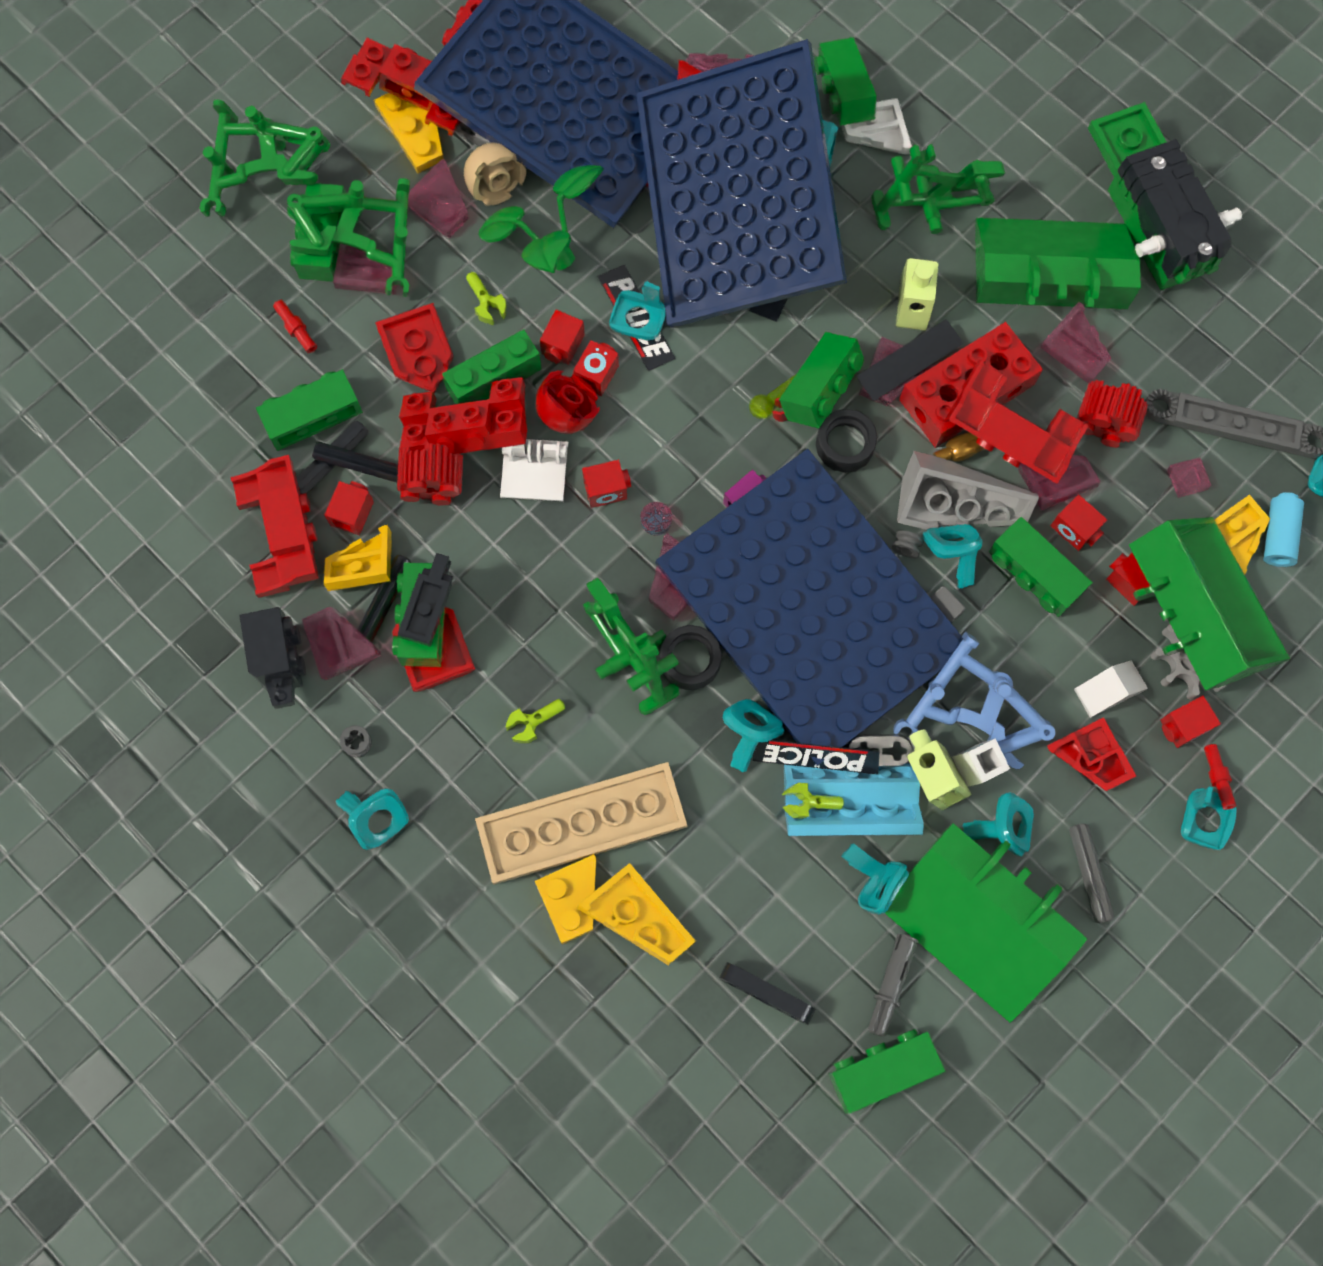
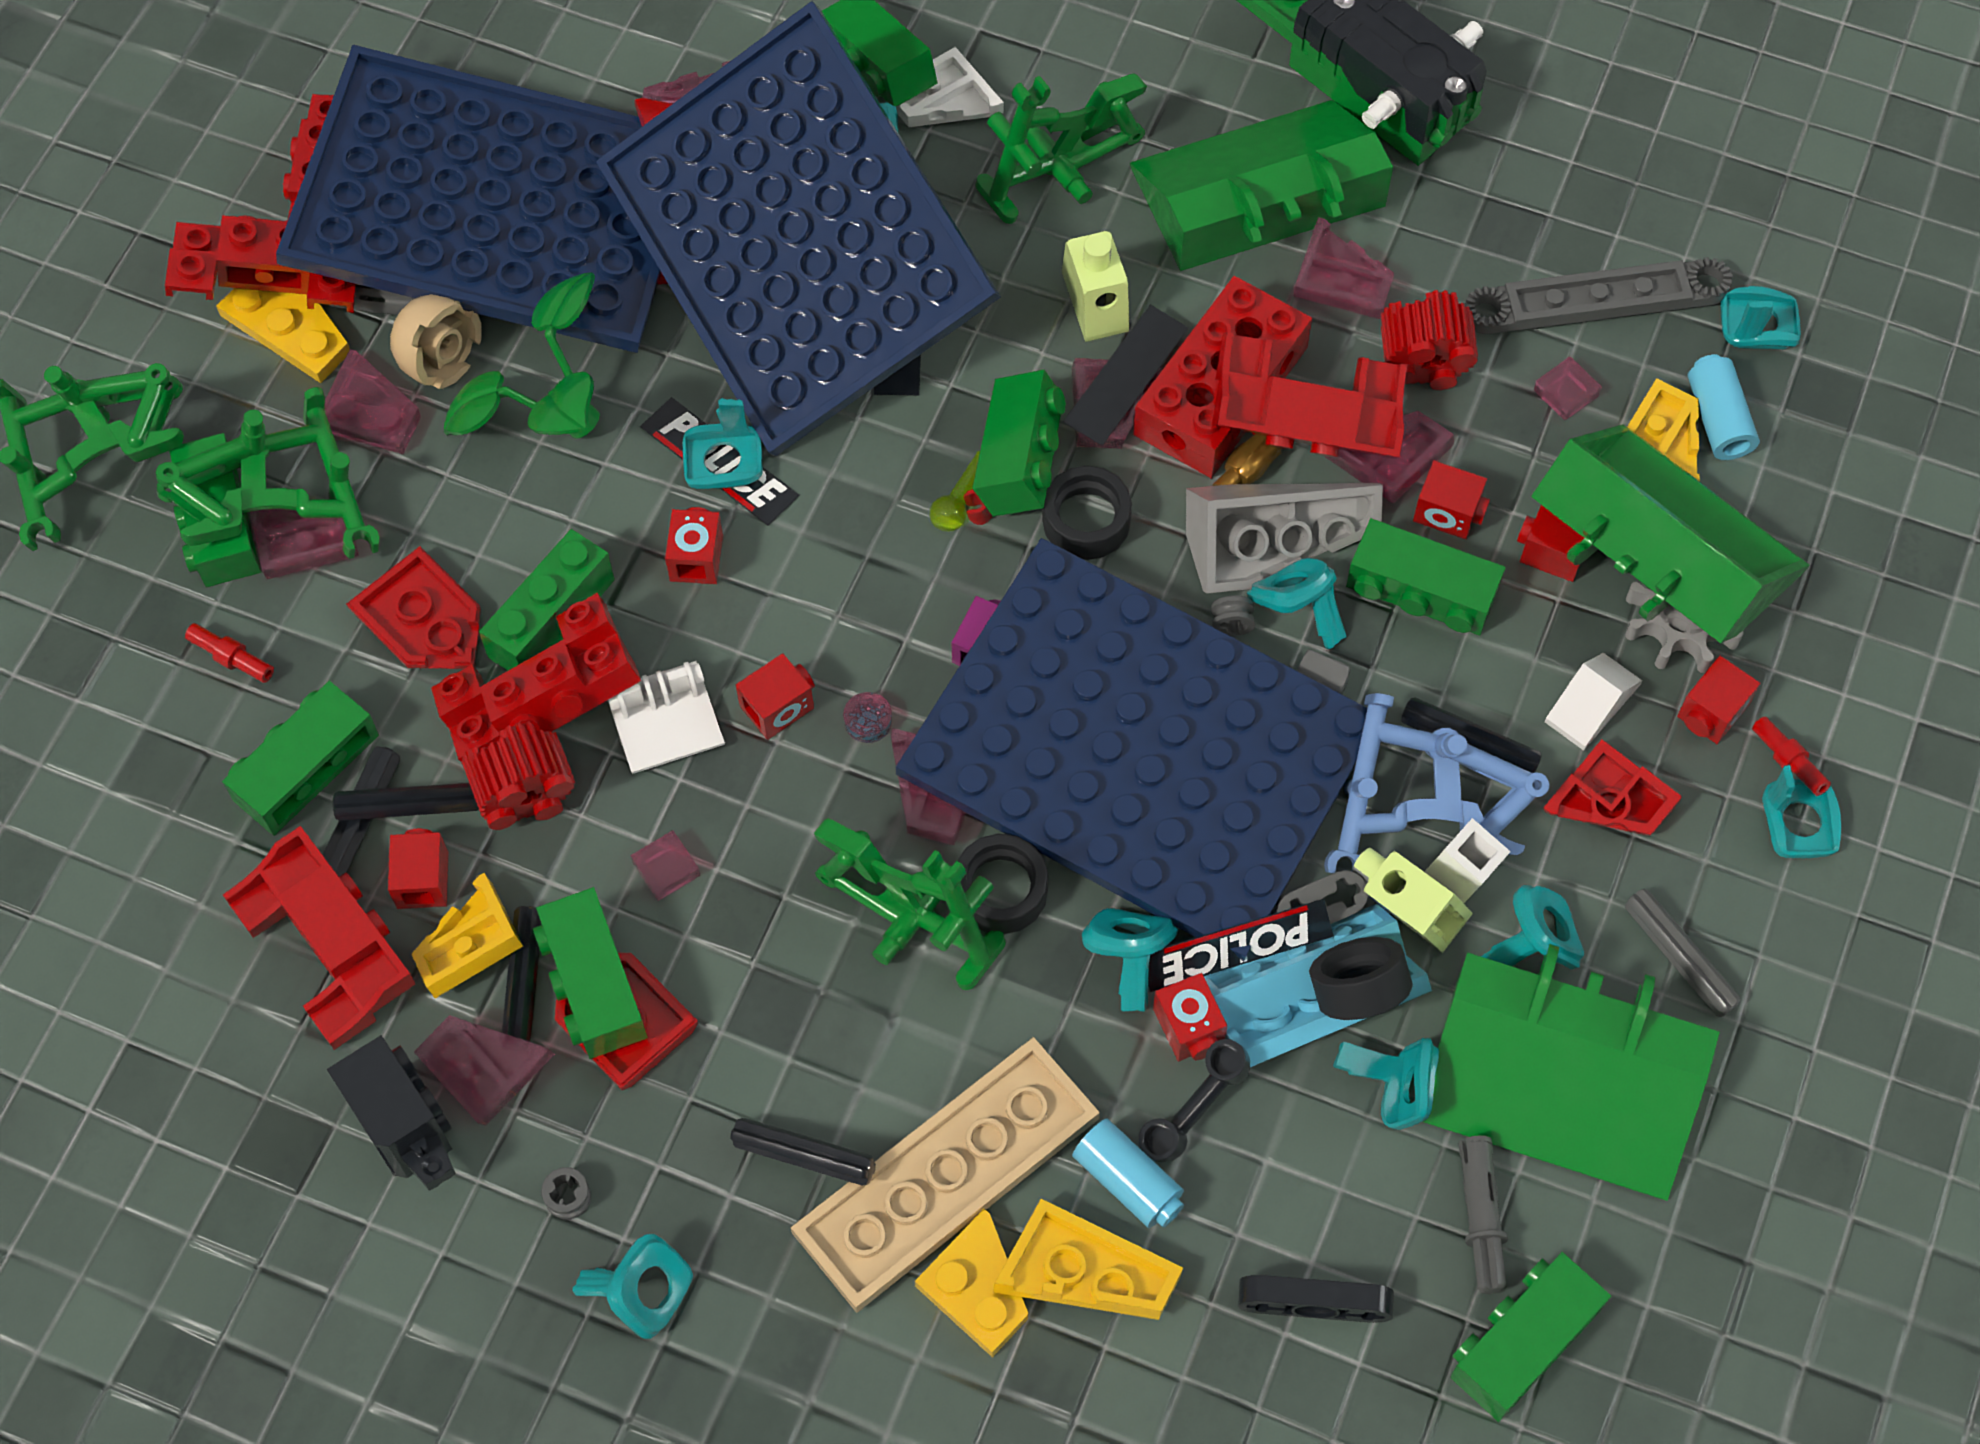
camera: 20 degrees left, 10 degrees down
black hinge [398,553,453,647] -> none
lime bar [466,272,507,325] -> none
lime bar [506,699,565,743] -> none
red cylinder [536,370,600,434] -> none
red brick [540,309,585,365] -> none
lime bar [782,783,844,819] -> none
none -> clear pink tile [630,830,700,901]
none -> black axle [730,1118,876,1186]
none -> medium azure brick [1072,1118,1184,1228]
none -> black bar [1139,1039,1250,1162]
none -> red brick [1153,972,1227,1062]
none -> black tyre [1309,937,1413,1020]
none -> black axle [1401,697,1542,773]

